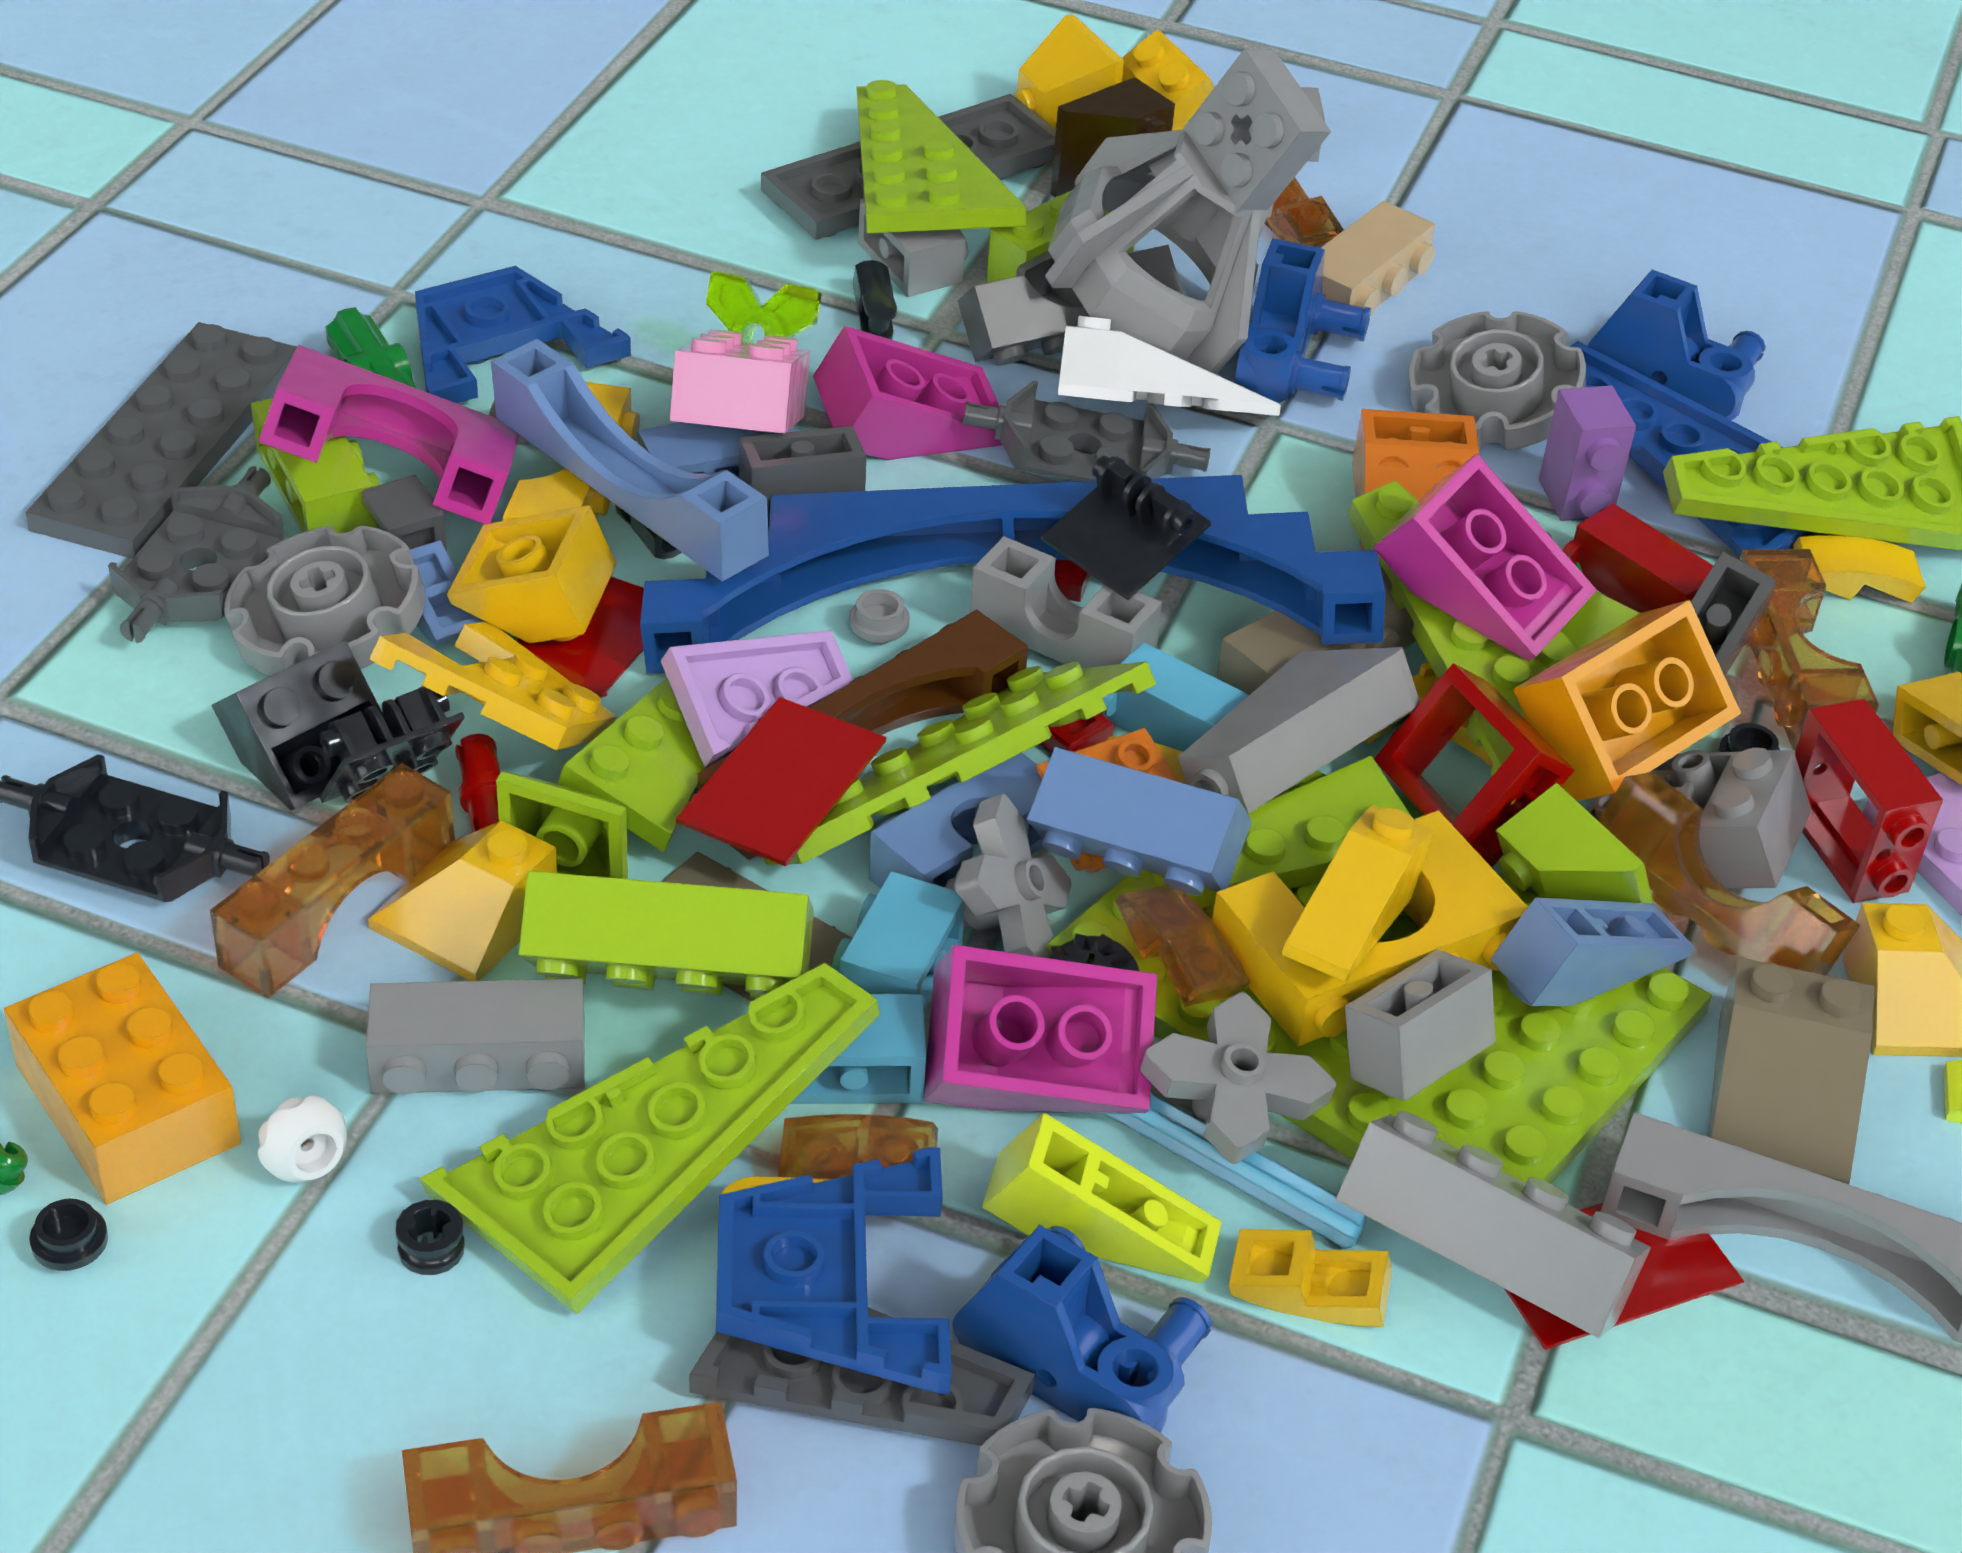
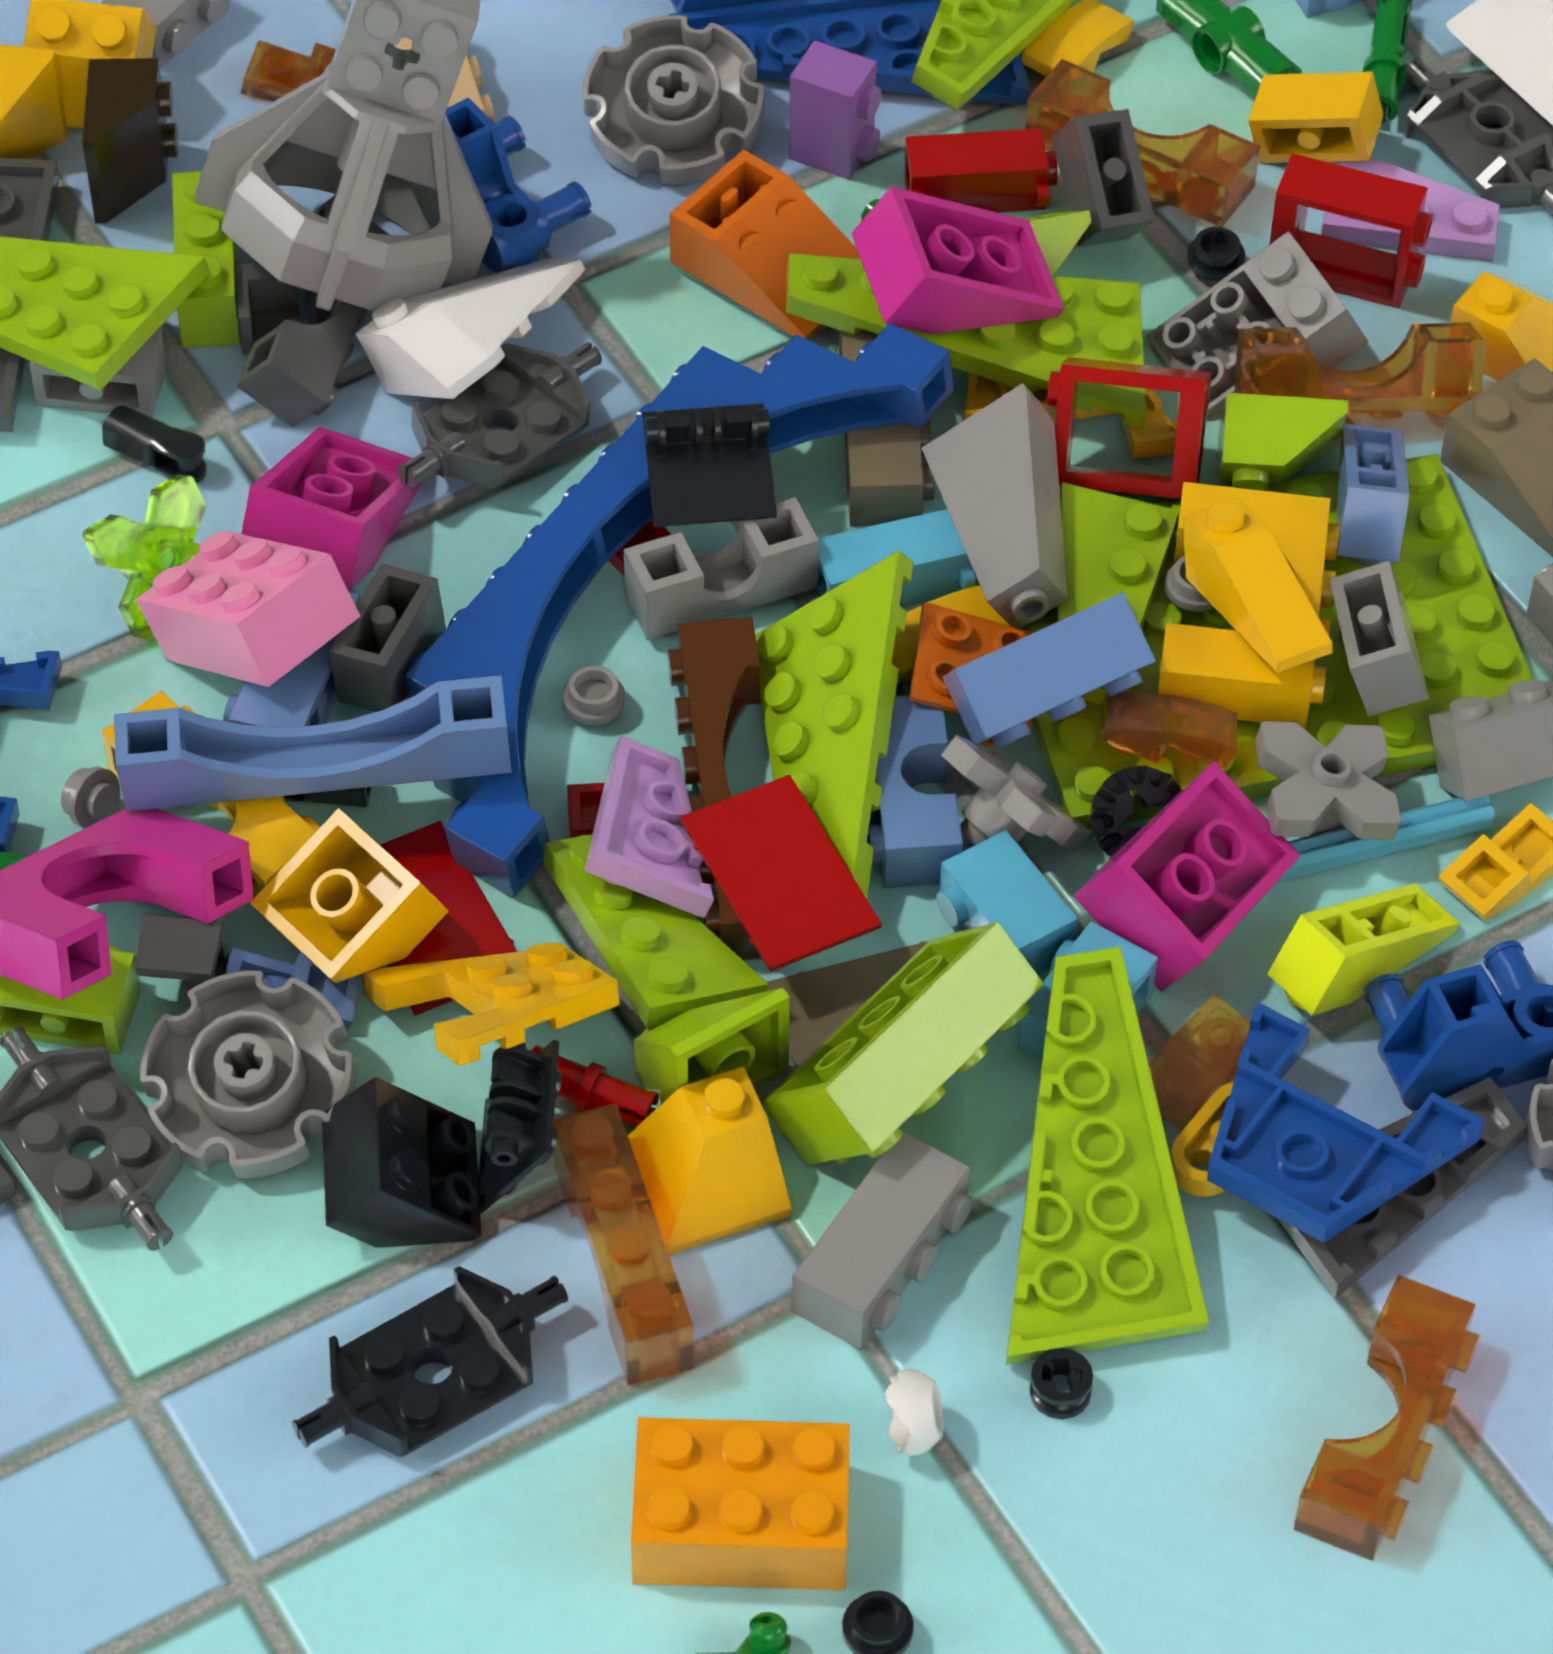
camera: 50 degrees left, 10 degrees up
light orange brick [1513,600,1741,801] -> none

